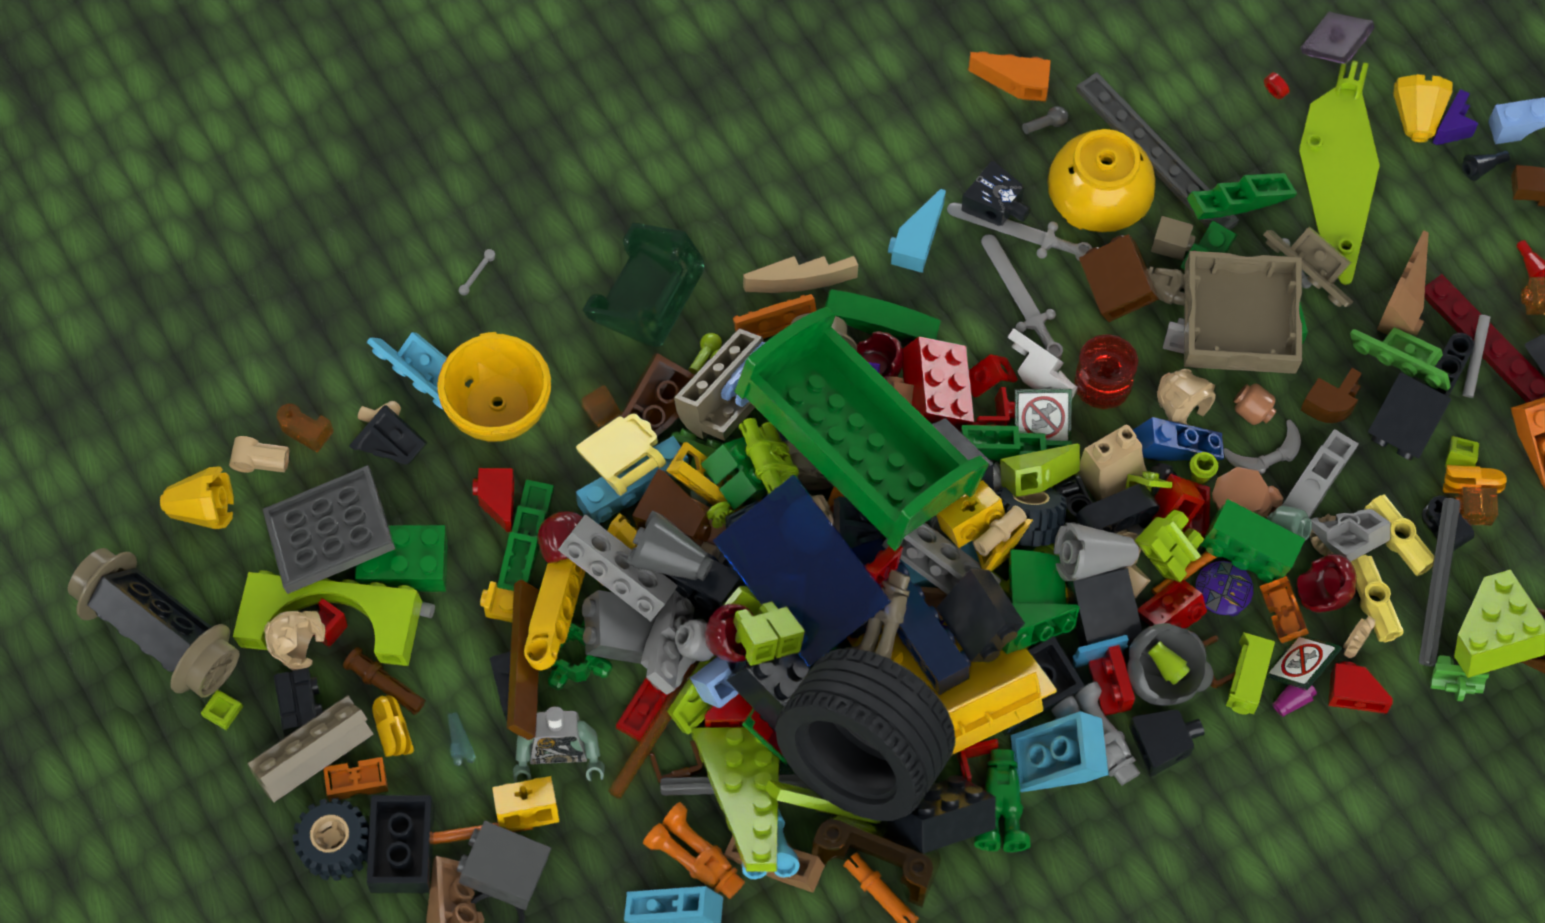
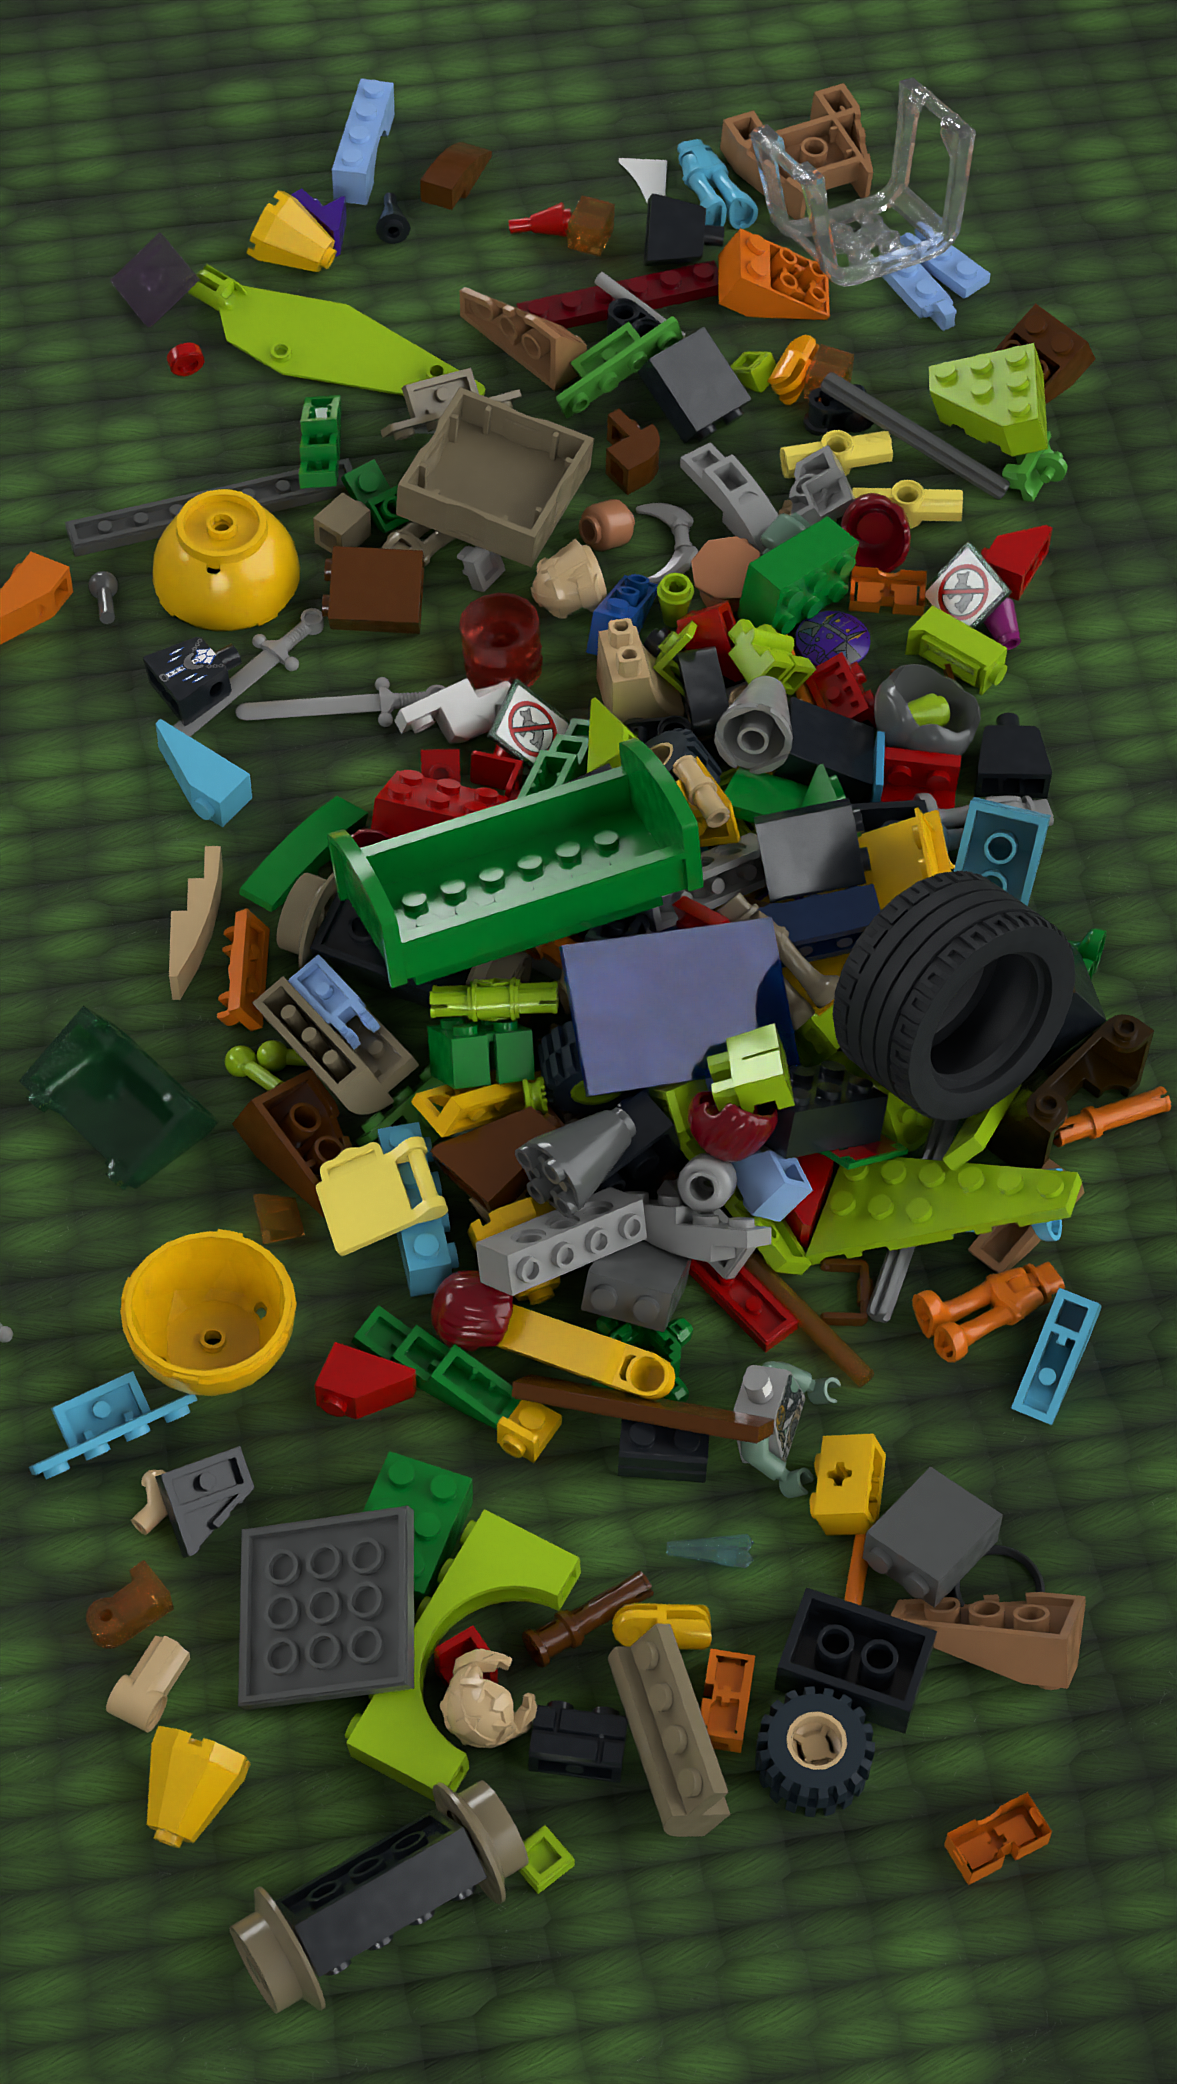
camera: 70 degrees left, 10 degrees down
tan gear [1343,616,1375,658] -> none

